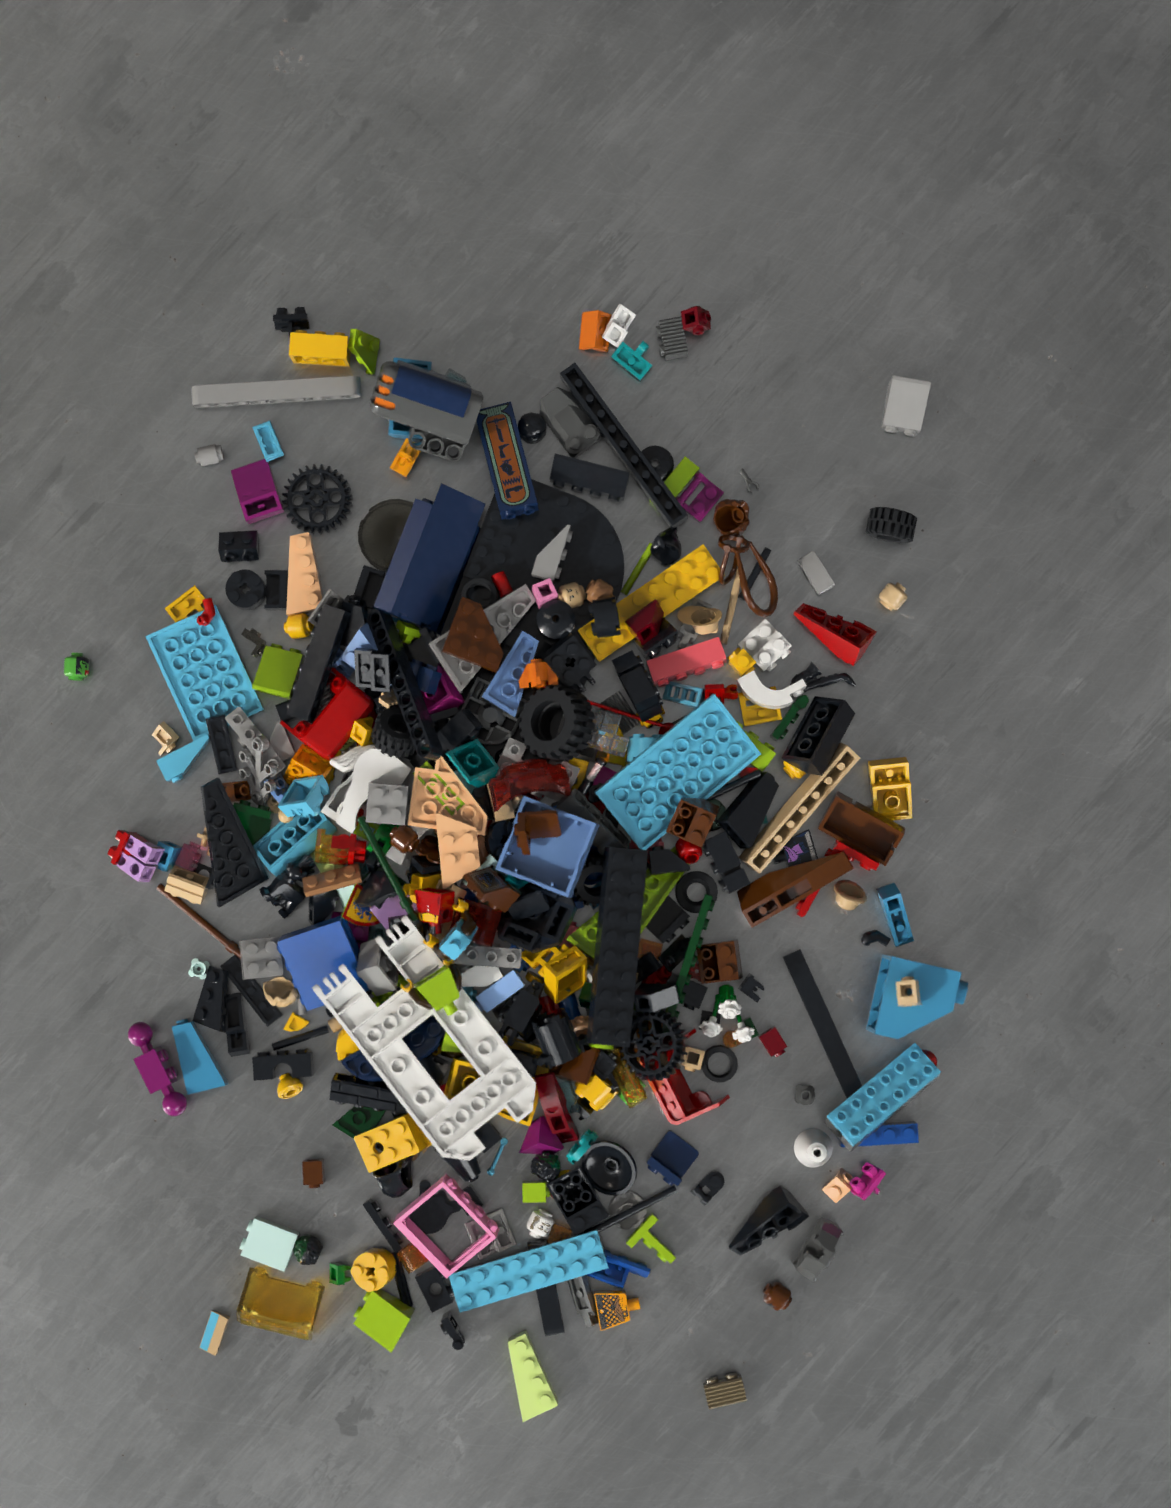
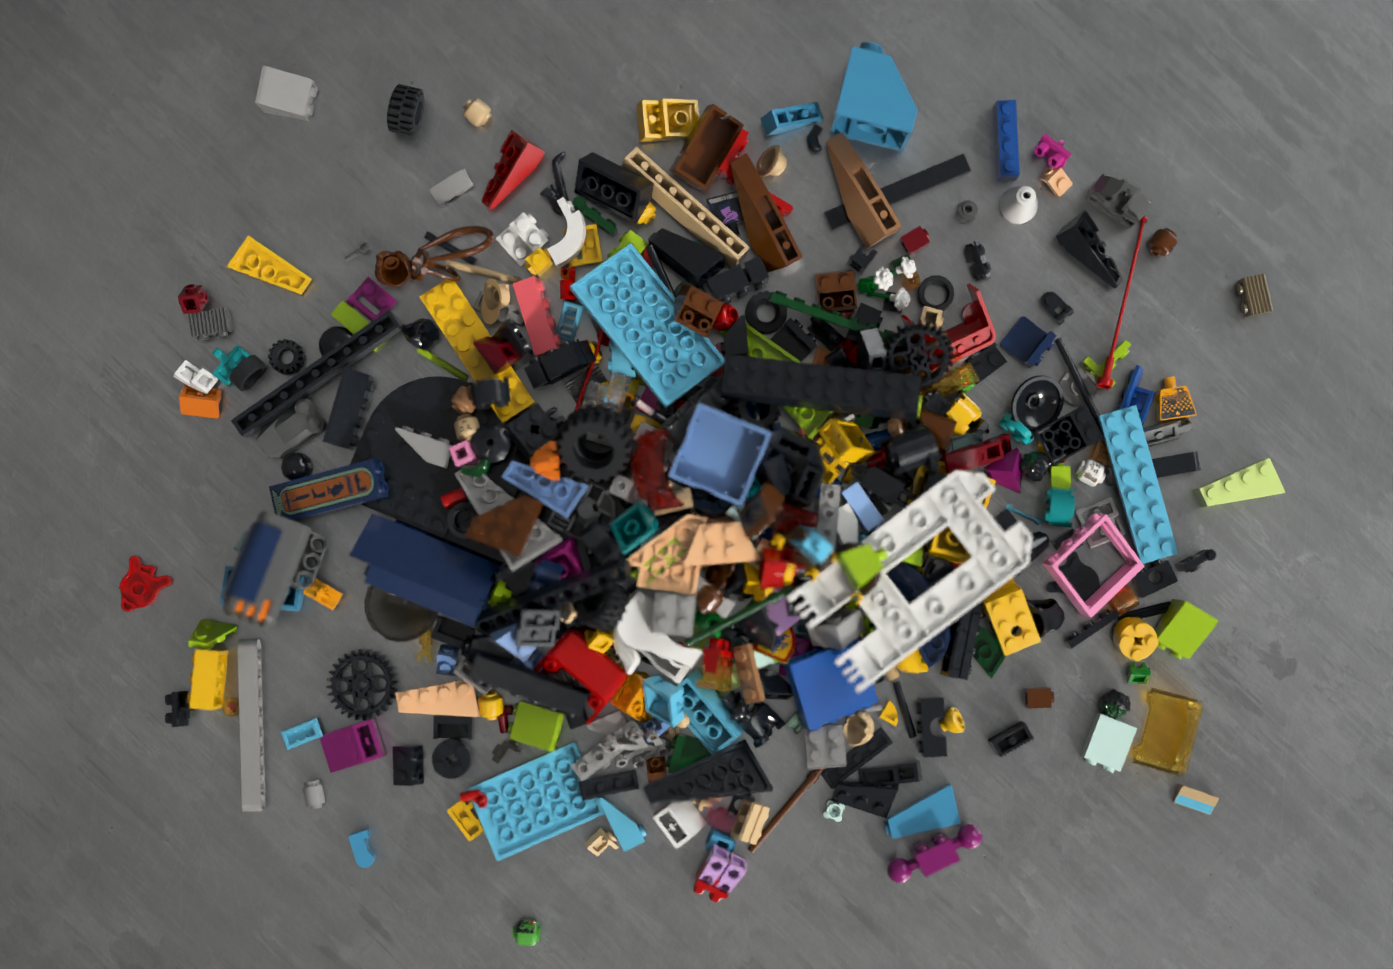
camera: 95 degrees left, 0 degrees up
reddish brown bracket [514,810,561,855] -> none
medium azure piece [824,1043,941,1152] -> none
tan brick [896,977,922,1007] -> none
none -> red tile [119,556,172,612]
none -> clear yellow tile [222,697,239,717]
none -> yellow wing [226,235,312,295]
none -> black tyre [229,355,266,391]
none -> black tyre [268,339,305,375]
none -> dark azure leg [348,828,376,868]
none -> clear yellow plate [417,629,434,663]
none -> medium blue bracket [436,644,459,676]
none -> dark green arm [461,459,490,478]
none -> dark red arm [498,705,514,734]
none -> white slope [653,801,707,849]
none -> sand green wheel [785,711,804,735]
none -> medium nougat wedge [826,133,902,249]
none -> black hinge [964,241,992,282]
none -> black bracket [964,342,1007,385]
none -> black brick [988,721,1034,757]
none -> teal brick [1044,487,1075,528]
none -> red piece [1096,216,1148,389]

